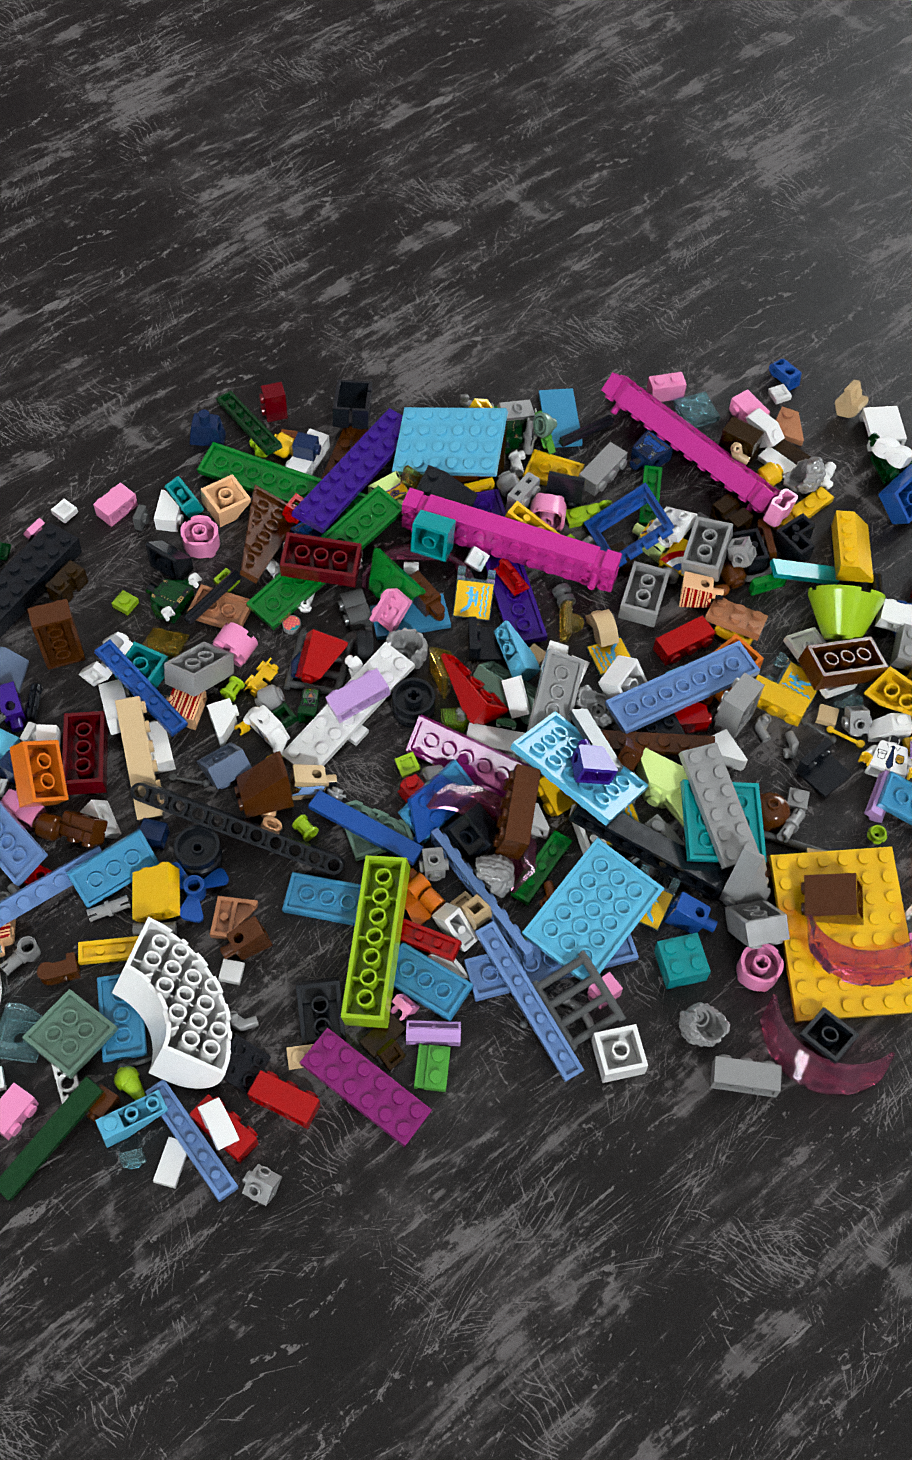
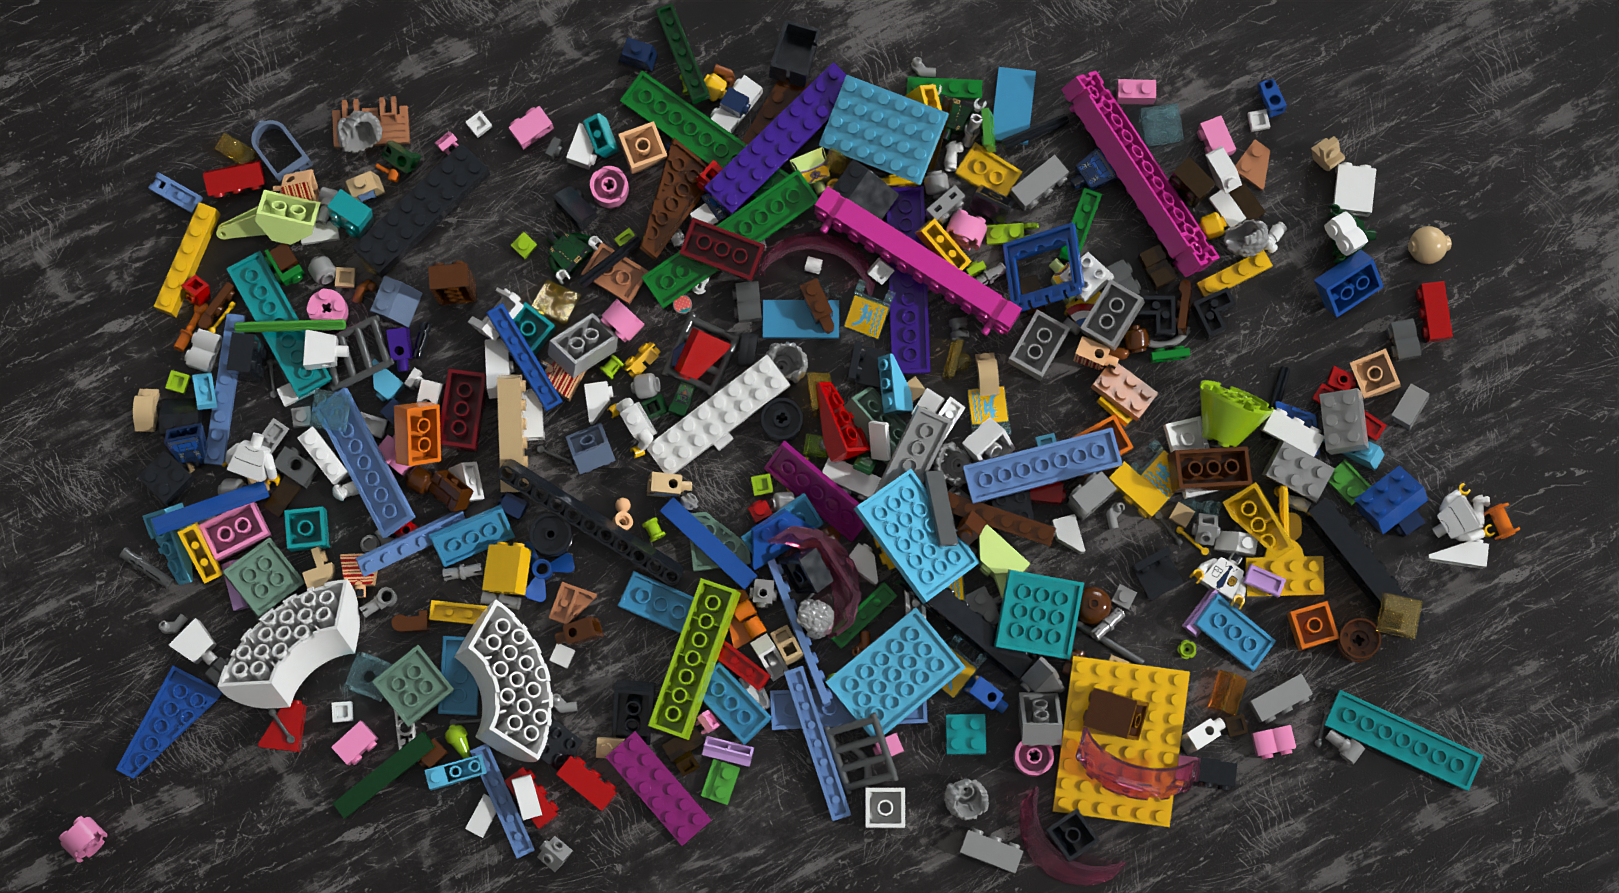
camera: 15 degrees right, 20 degrees up
dark brown brick [45,560,89,603] -> none
clear light blue plate [119,1148,146,1169] -> none
reddish brown slope [234,751,294,818] -> none
dark red brick [259,382,288,422] -> none
lavender brick [325,668,391,724] -> none
white arm [345,655,363,678] -> none
green wing [368,548,426,601] -> none
bright pink bracket [369,588,413,632] -> none
teal brick [410,510,456,562] -> none
reddish brown brick [493,764,541,860] -> none
red hinge [494,558,530,596] -> none
light grey plate [497,400,535,421] -> none
sand green brick [533,412,557,438] -> none
dark purple torso [571,739,618,785] -> none
red brick [653,615,715,666] -> none
light grey plate [678,742,759,869] -> none
light grey brick [727,536,756,568] -> none
tan arm [730,442,750,465] -> none
bright pink brick [763,489,798,527] -> none
tile [770,559,839,585] -> none
light grey arm [783,731,799,759] -> none
yellow slope [831,510,874,583] -> none

